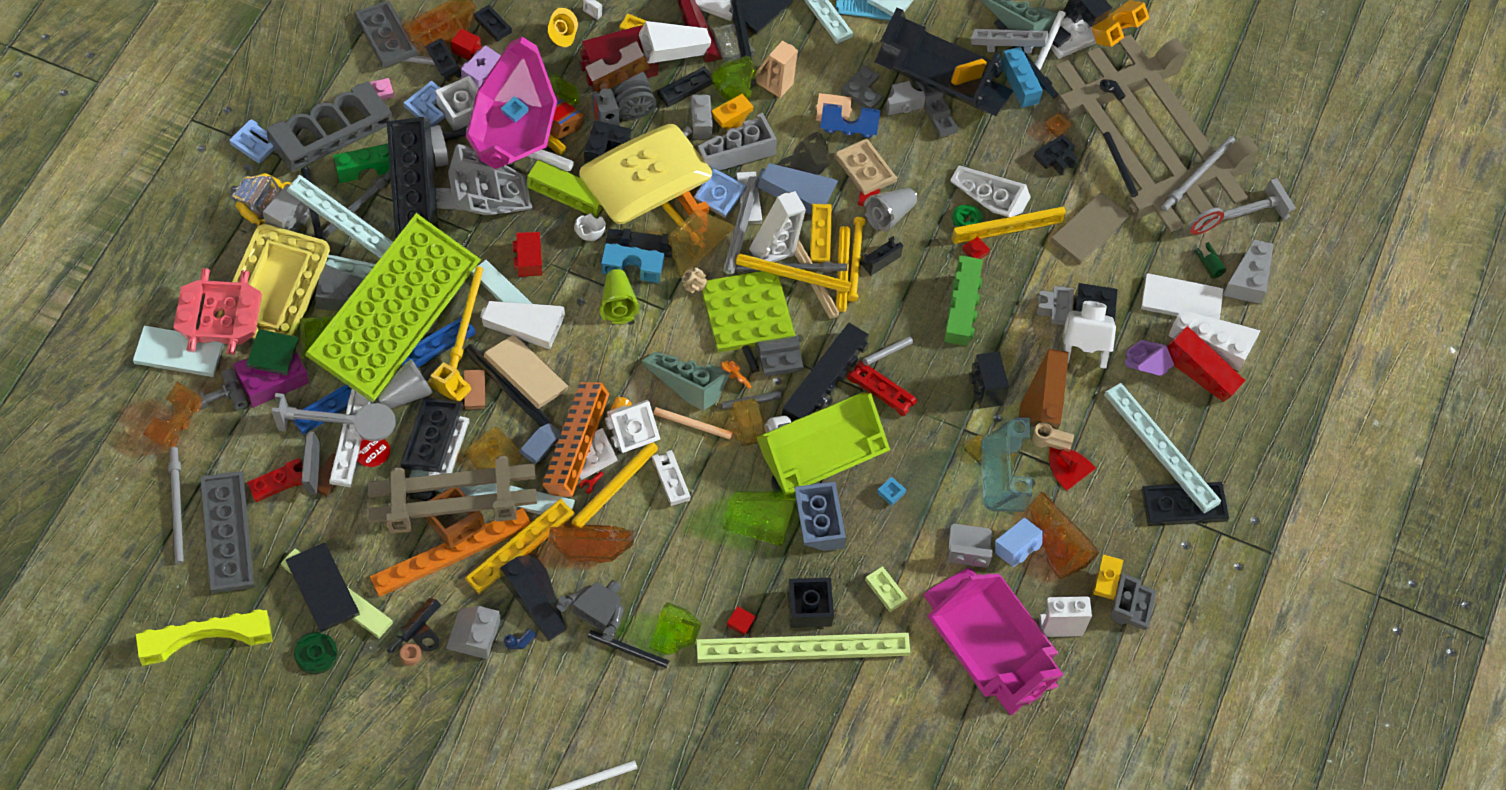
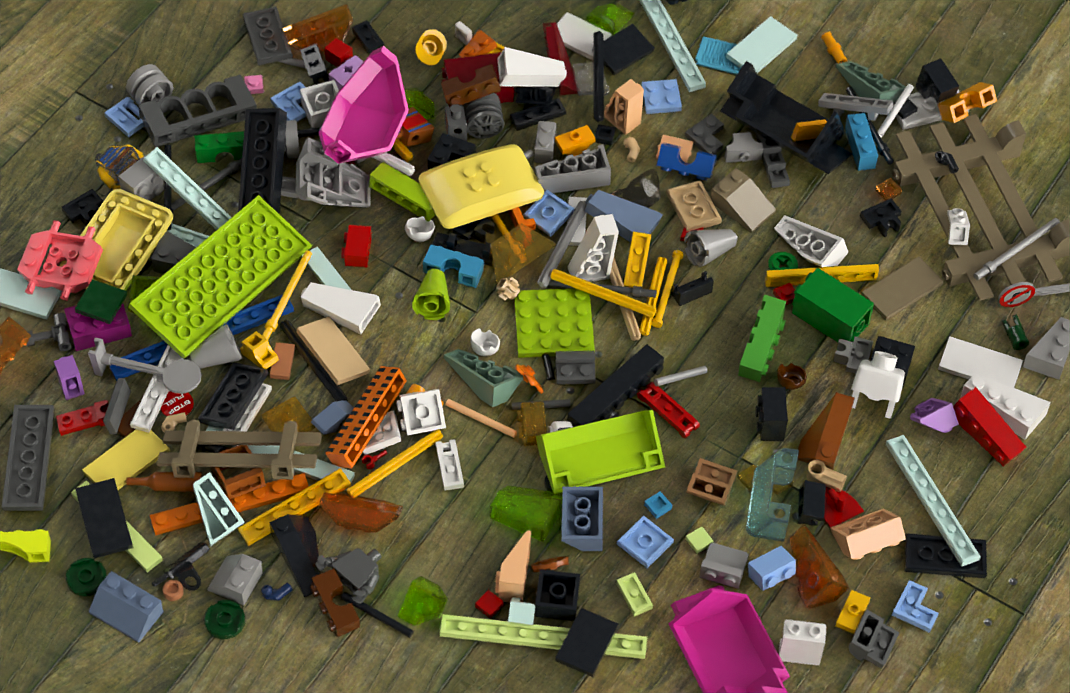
camera: 15 degrees right, 5 degrees down
dark azure plate [501,96,529,123] -> none
clear neon green slope [711,56,756,101] -> none
black bar [1103,132,1138,198] -> none
none -> medium lavender brick [54,355,84,400]
none -> black plate [62,189,103,226]
none -> light yellow tile [82,429,170,490]
none -> sand blue slope [89,571,163,643]
none -> light grey wheel [126,64,173,105]
none -> dark orange piece [126,472,203,492]
none -> tan arm [161,412,187,433]
none -> light aqua wedge [193,472,244,547]
none -> dark green tile [204,600,246,639]
none -> reddish brown arch [310,568,360,637]
none -> black plate [452,217,495,243]
none -> orange wing [459,30,497,58]
none -> white hair [470,328,500,356]
none -> light nougat slope [495,530,531,602]
none -> light aqua panel [508,597,535,625]
none -> black hinge [516,86,556,105]
none -> dark orange wheel [531,556,569,572]
none -> black tile [555,608,619,677]
none -> black tile [595,124,616,146]
none -> light blue plate [617,515,674,568]
none -> tan arm [623,137,640,162]
none -> light blue plate [641,79,682,114]
none -> yellowish green tile [685,527,714,554]
none -> medium nougat brick [687,458,737,506]
none -> slope [711,168,776,233]
none -> reddish brown hair [777,363,807,390]
none -> green brick [792,268,874,344]
none -> black hinge [797,480,826,526]
none -> light nougat slope [830,508,906,560]
none -> light blue plate [892,580,939,633]
none -> white bracket [947,208,970,245]

